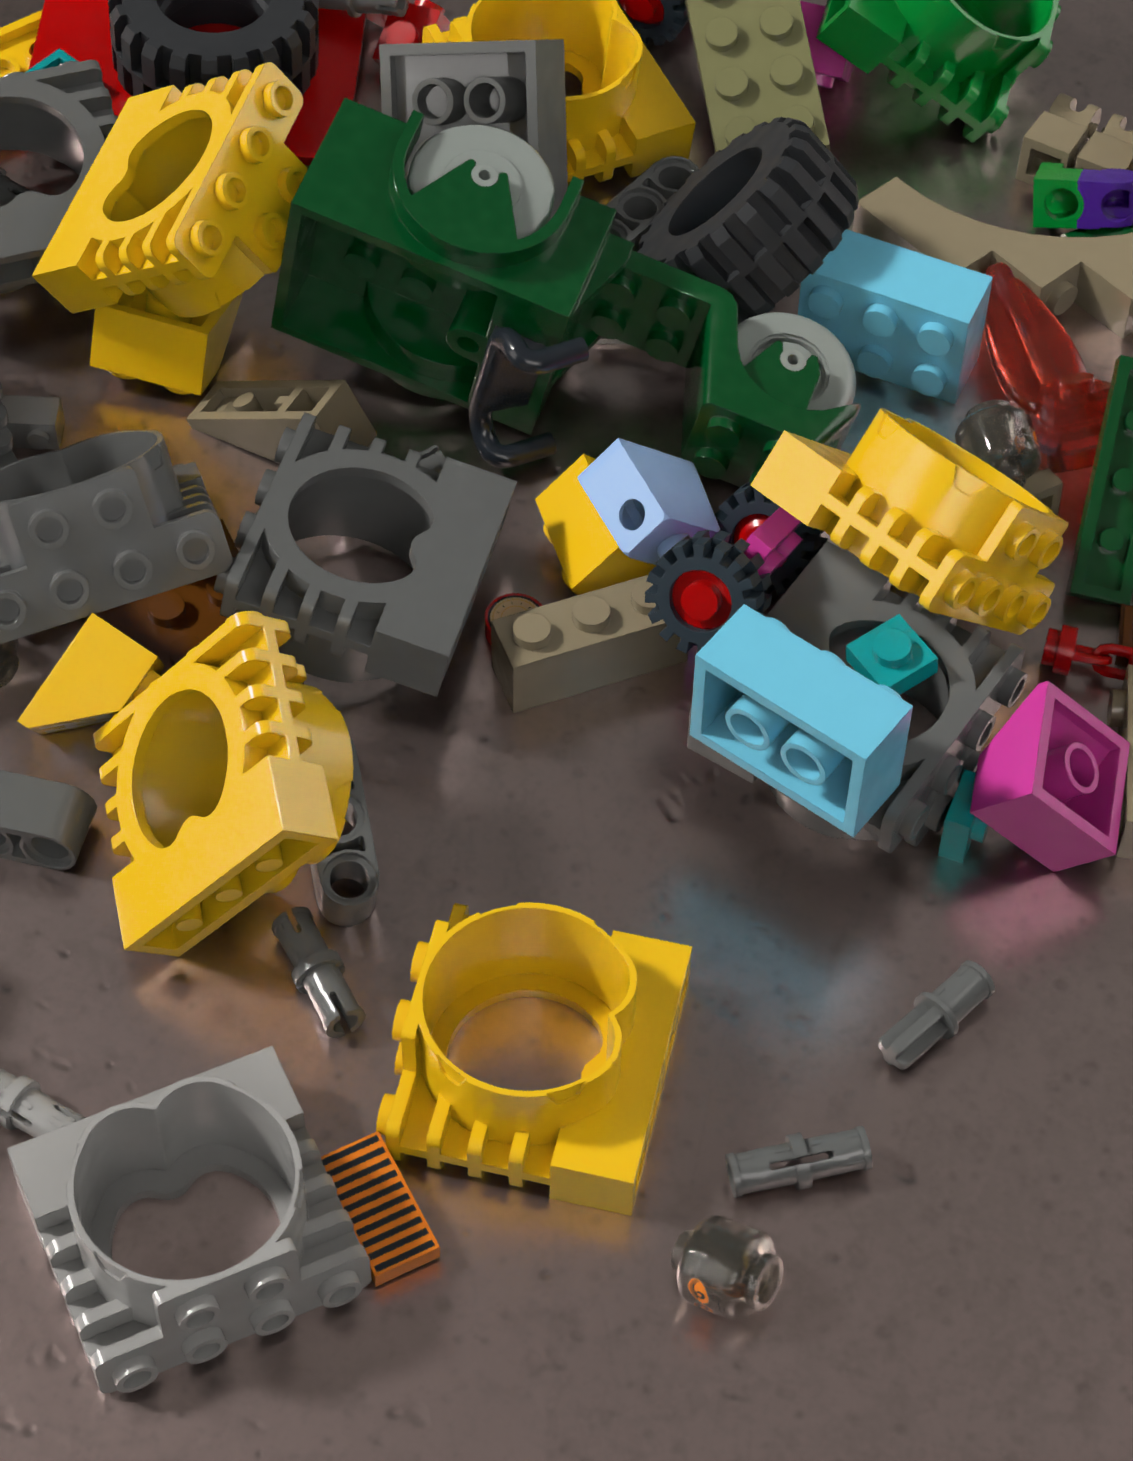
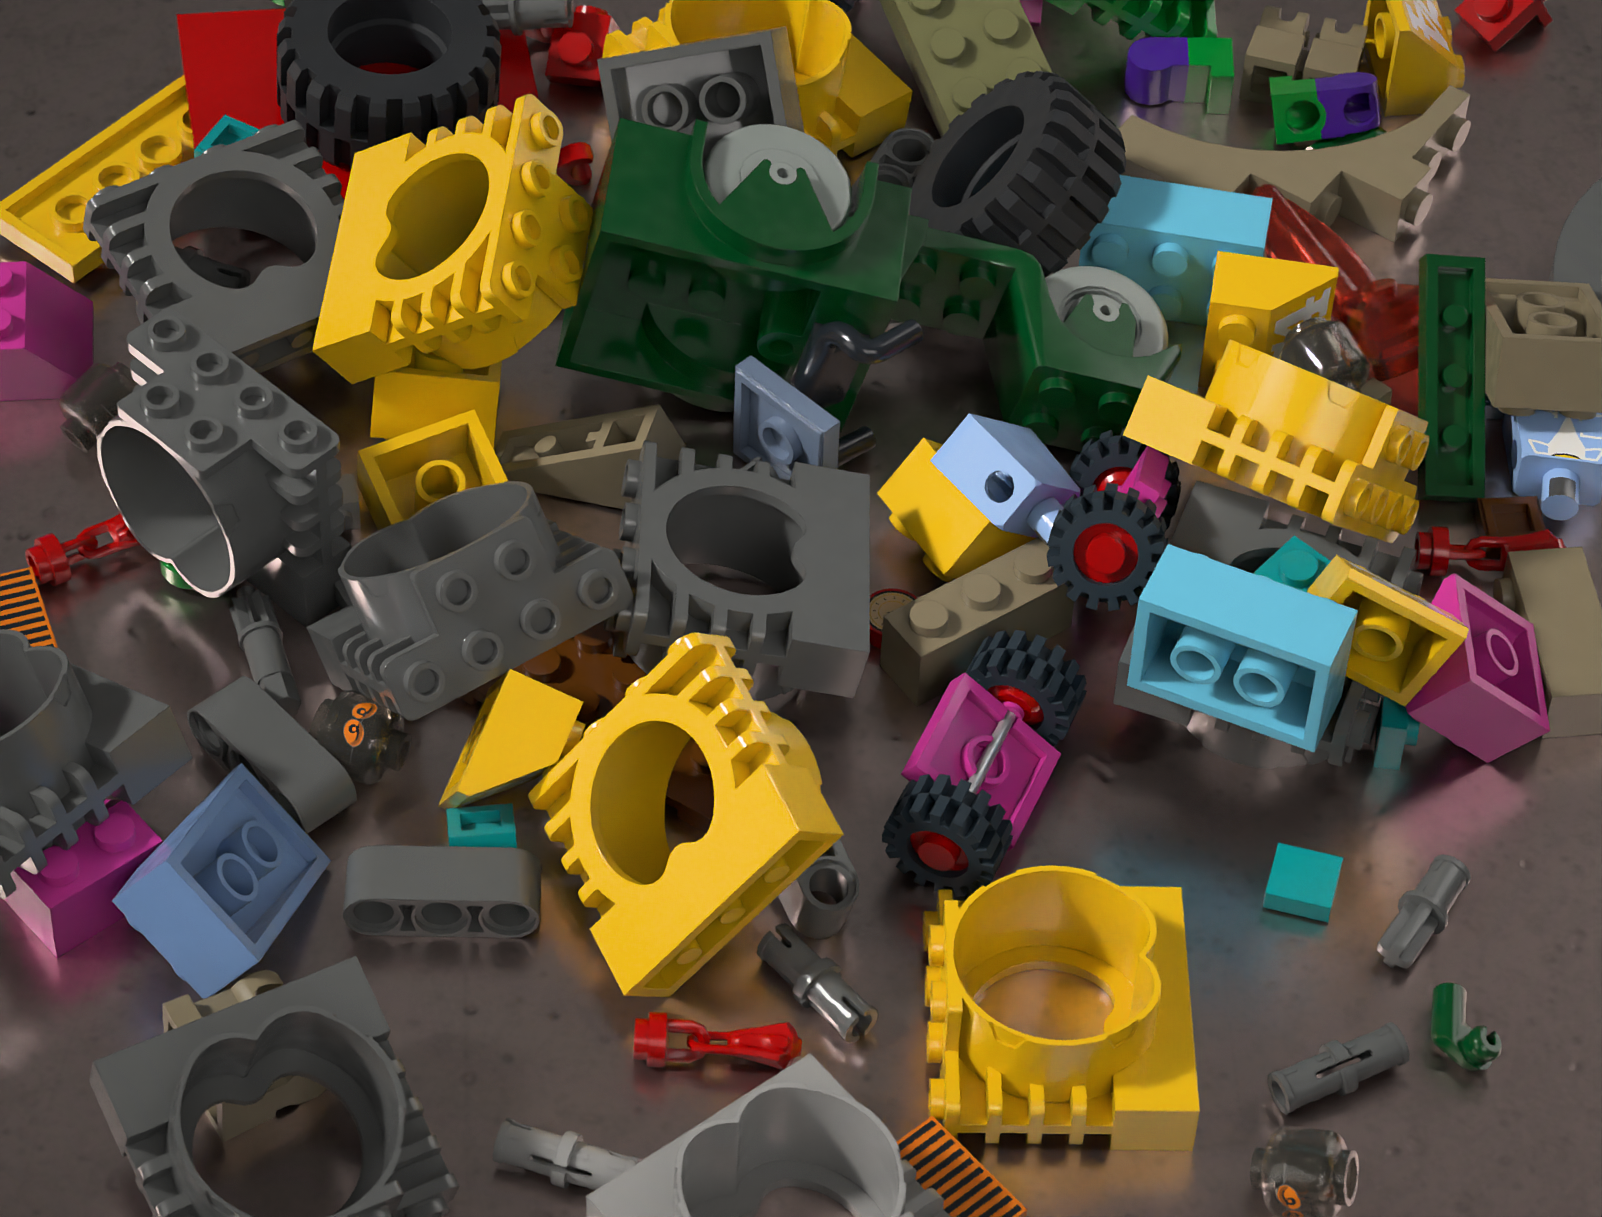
camera: 15 degrees left, 5 degrees down
none -> yellow slope [357,409,508,531]
none -> teal plate [446,803,517,848]
none -> red piece [633,1012,802,1070]
none -> sand blue tile [733,355,840,480]
none -> plate [882,630,1087,896]
none -> leg [1124,37,1235,115]
none -> yellow slope [1198,251,1339,389]
none -> teal tile [1263,842,1343,922]
none -> yellow slope [1307,555,1469,706]
none -> dark green arm [1431,982,1502,1071]

